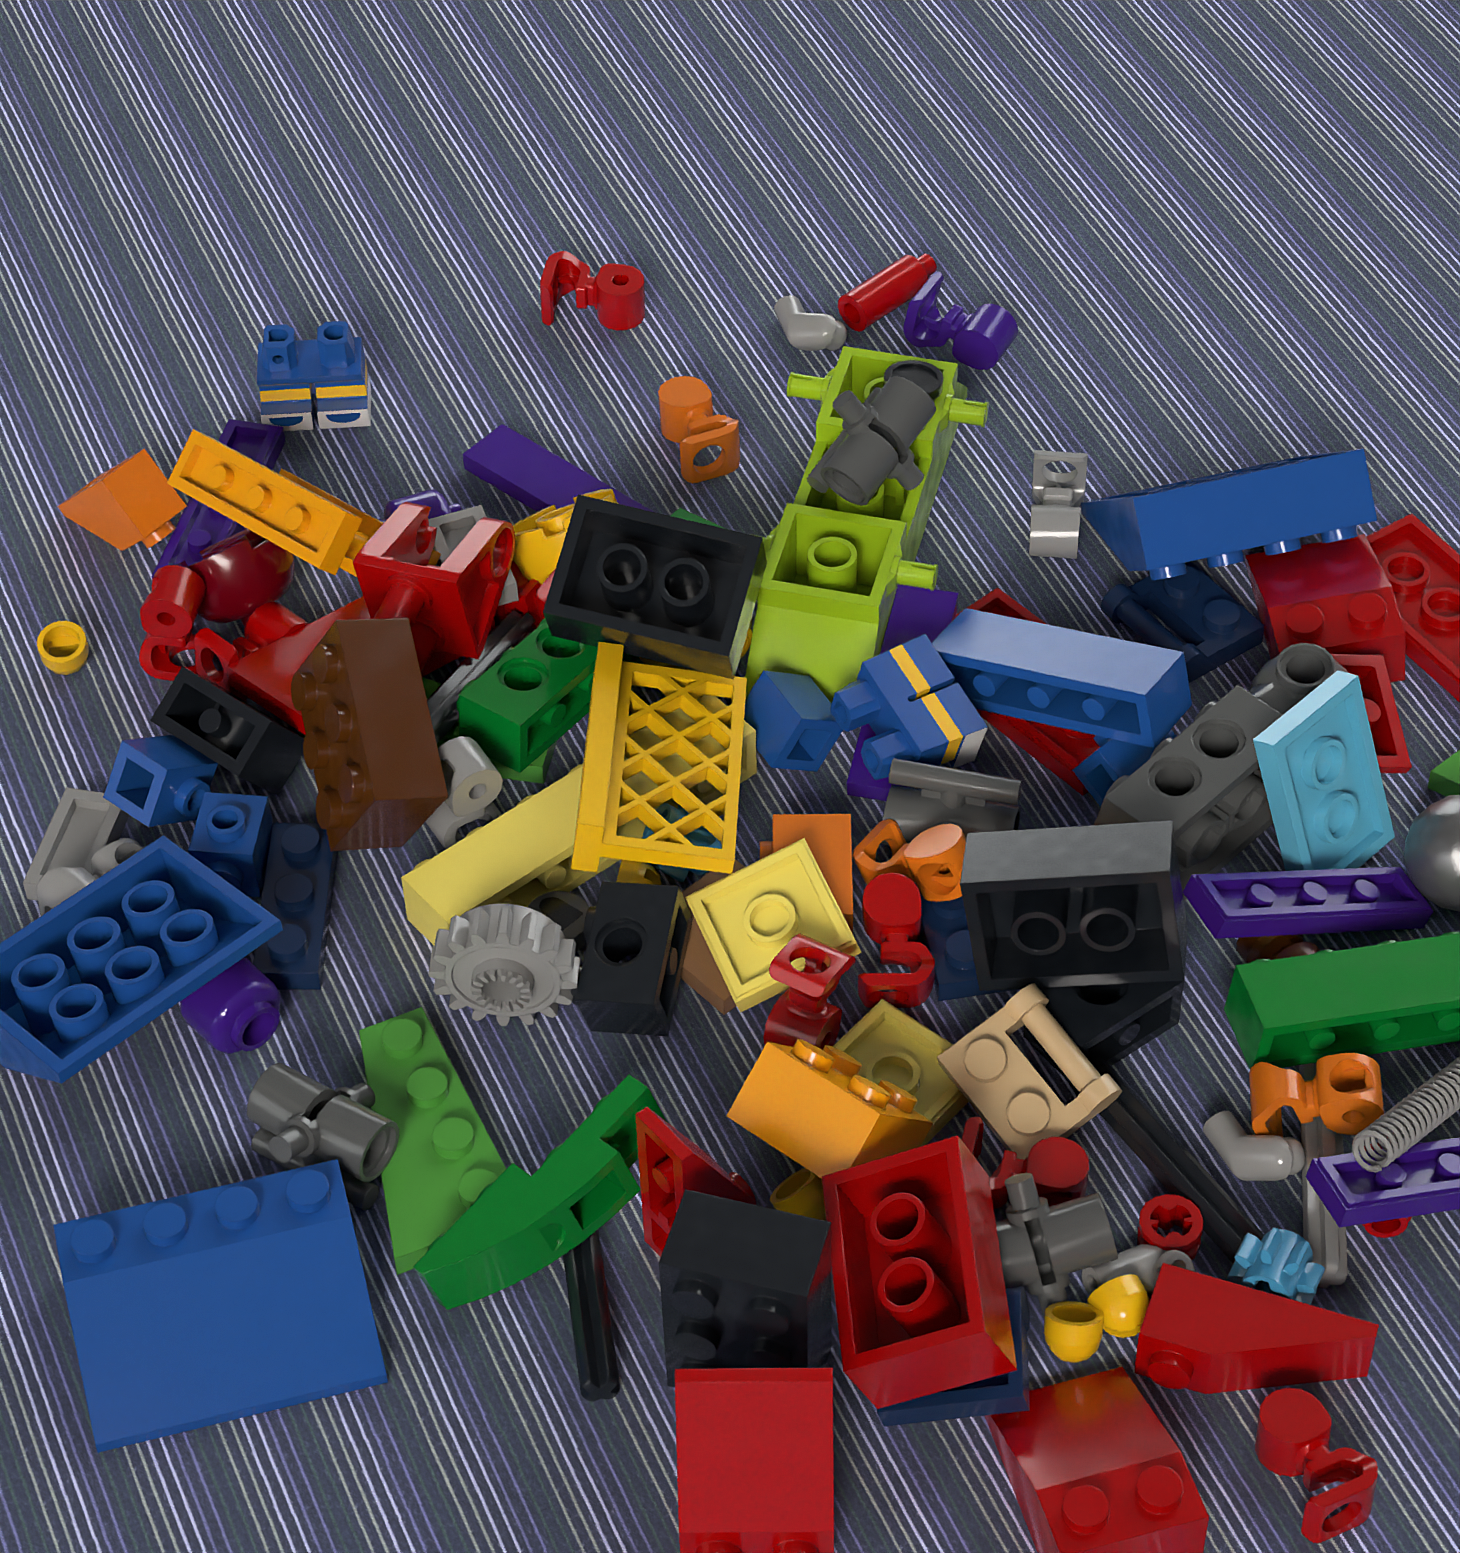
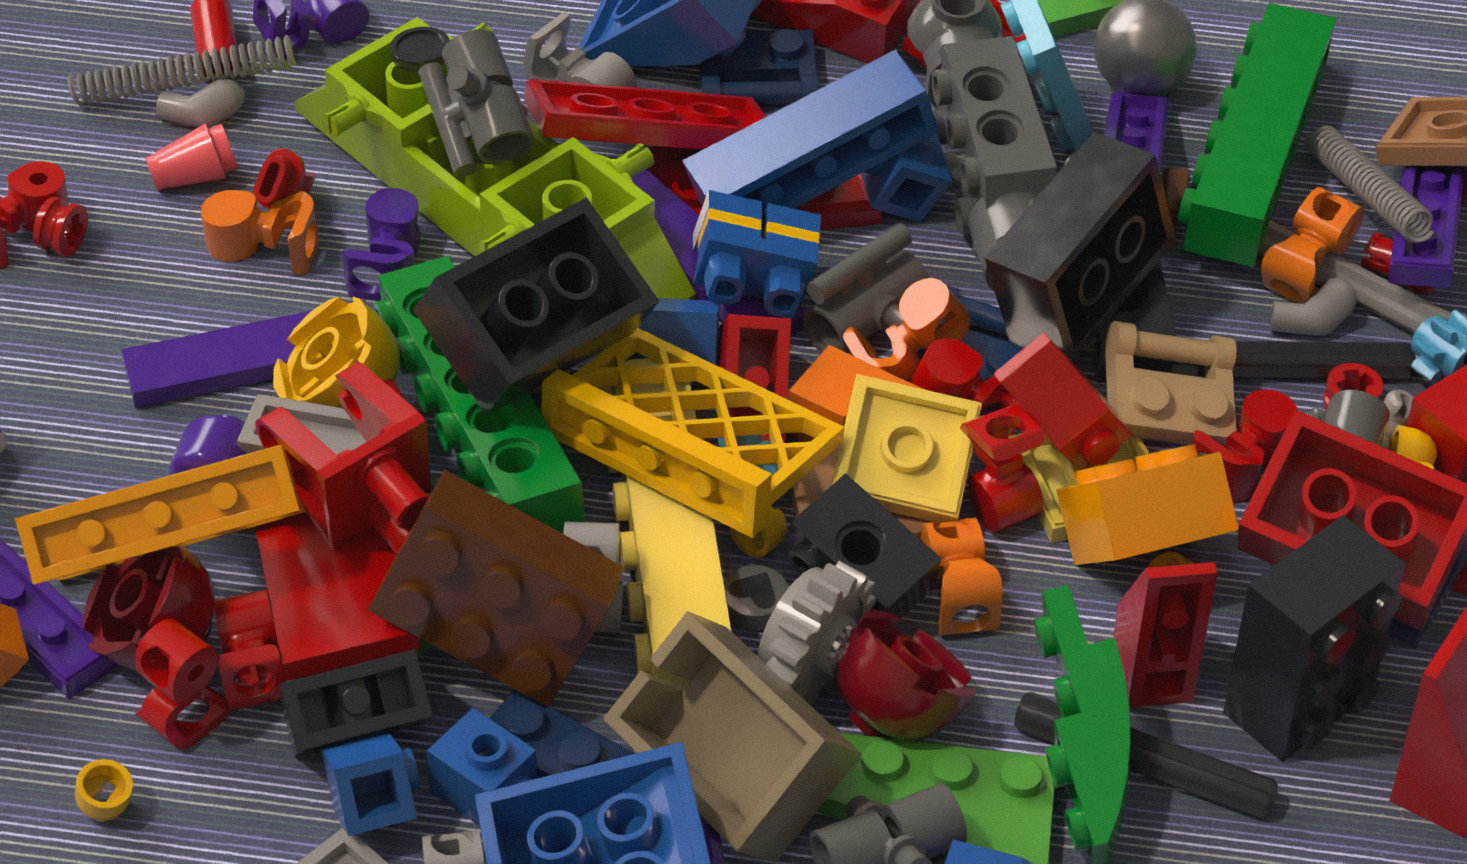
camera: 60 degrees left, 0 degrees up
none -> red bush [33,196,88,257]
none -> light grey piece [67,35,297,107]
none -> coral cone [145,123,238,191]
none -> red piece [253,148,316,209]
none -> dark purple leg [342,188,421,301]
none -> red tile [524,79,766,150]
none -> dark tan piece [603,611,862,863]
none -> red slope [717,314,791,443]
none -> dark red cylinder [837,609,976,741]
none -> orange leg [920,518,1003,636]
none -> red slope [994,332,1133,470]

